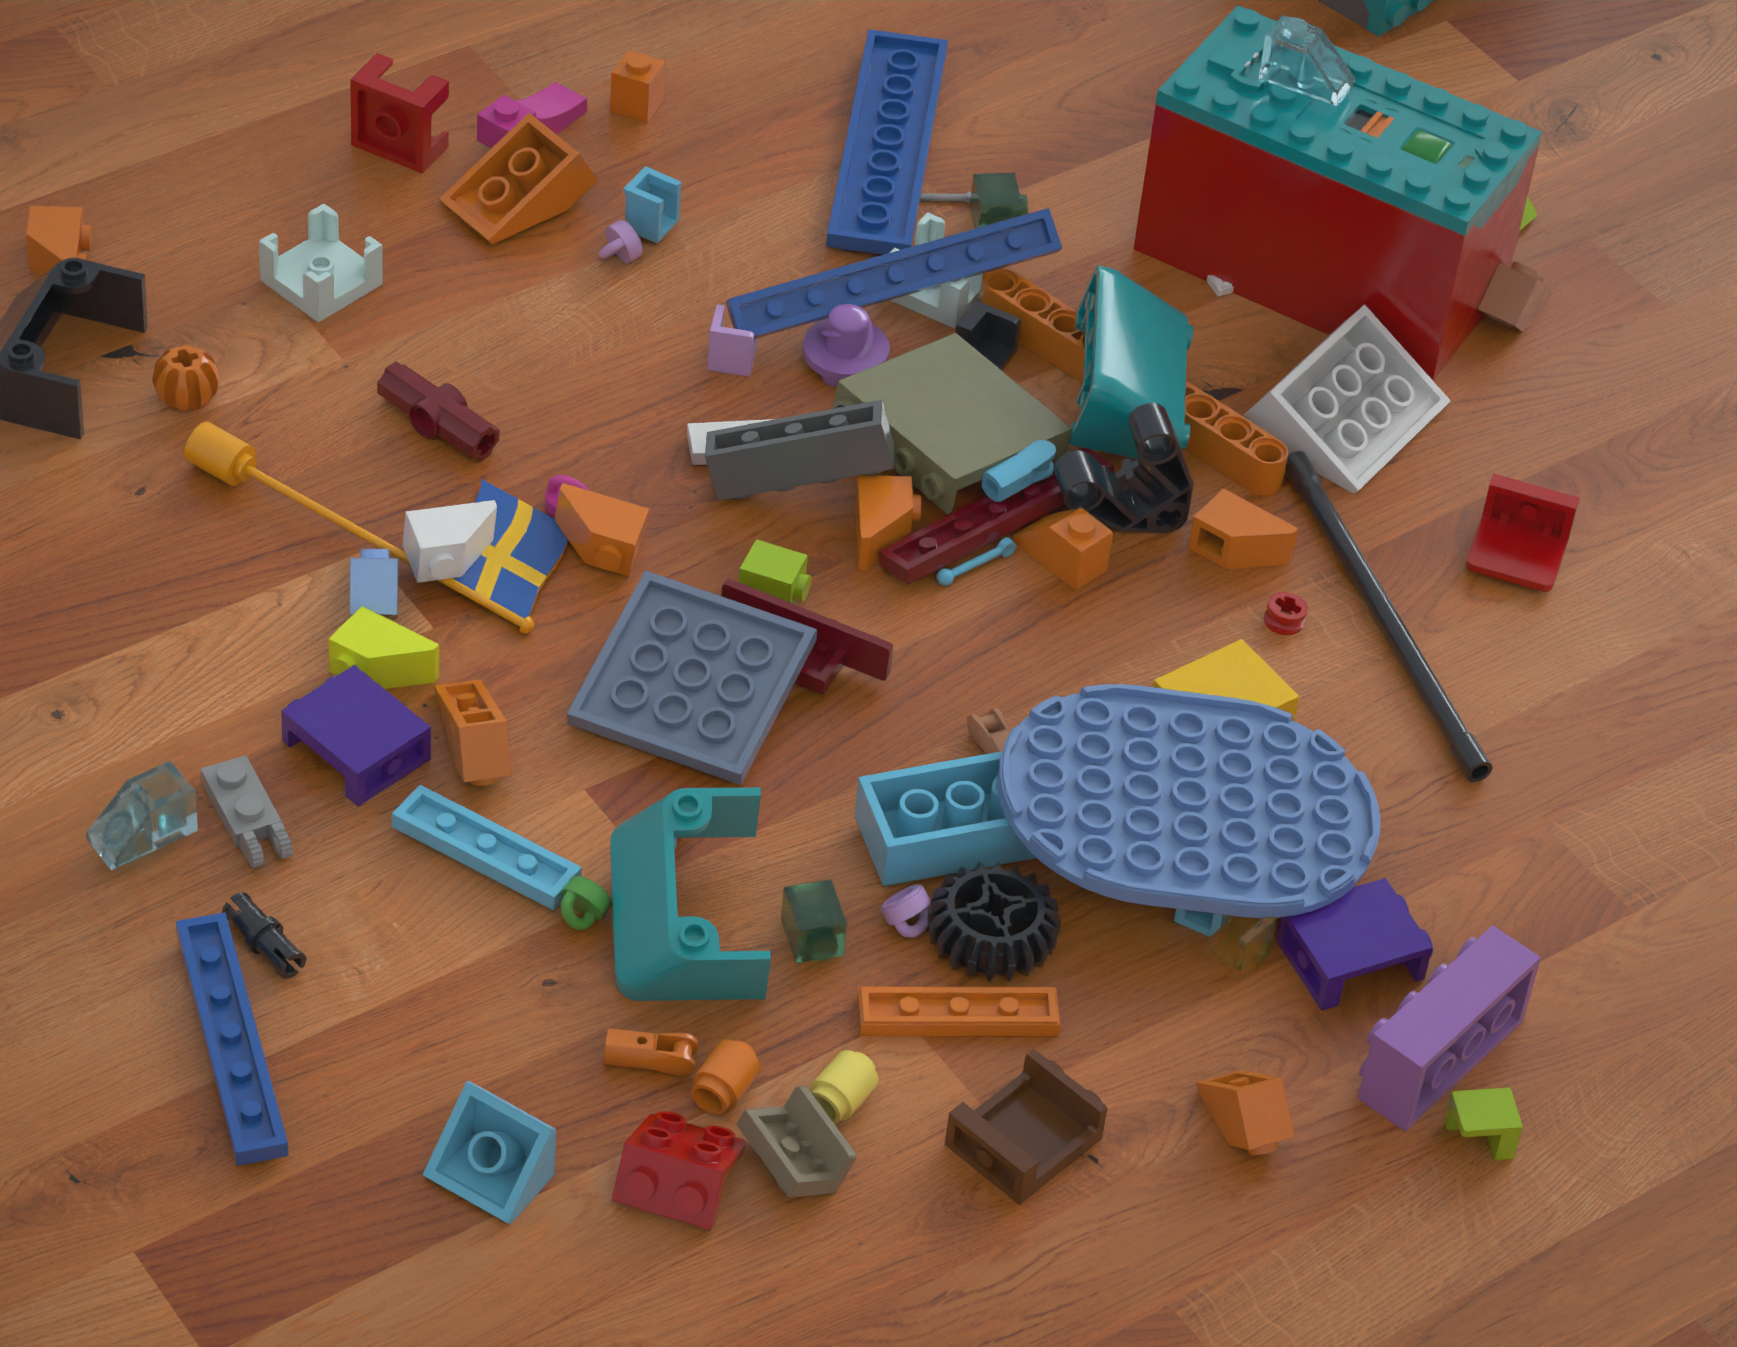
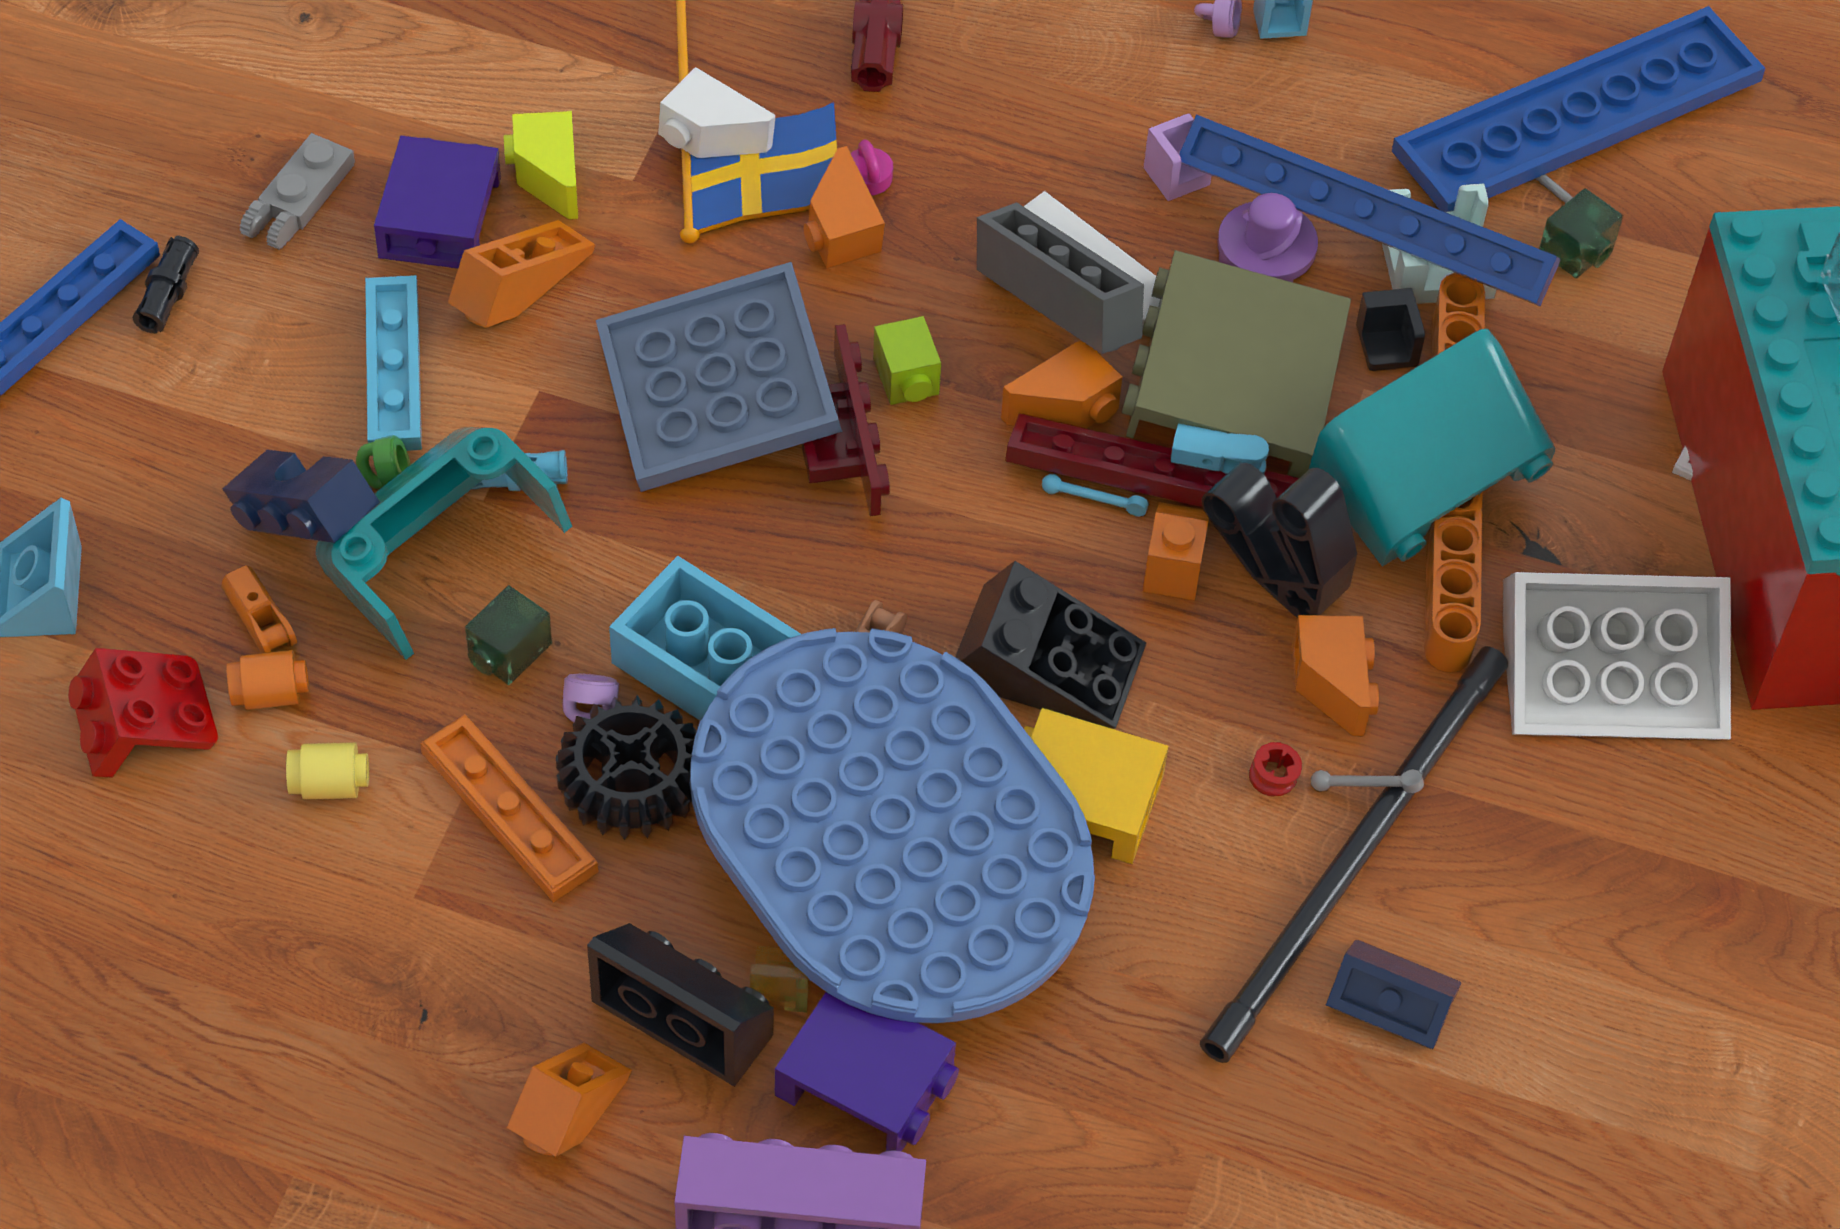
camera: 55 degrees right, 10 degrees up
clear light blue slope [86,761,197,870] -> none
light blue slope [350,549,399,615] -> none
dark tan bracket [736,1086,856,1198] -> none
reddish brown panel [944,1050,1107,1205] -> none
red bracket [1466,473,1580,592] -> none
none -> dark blue arch [222,450,380,543]
none -> black slope [587,923,774,1087]
none -> black slope [955,561,1147,729]
none -> light grey hinge [1311,769,1424,793]
none -> dark blue panel [1326,940,1461,1049]

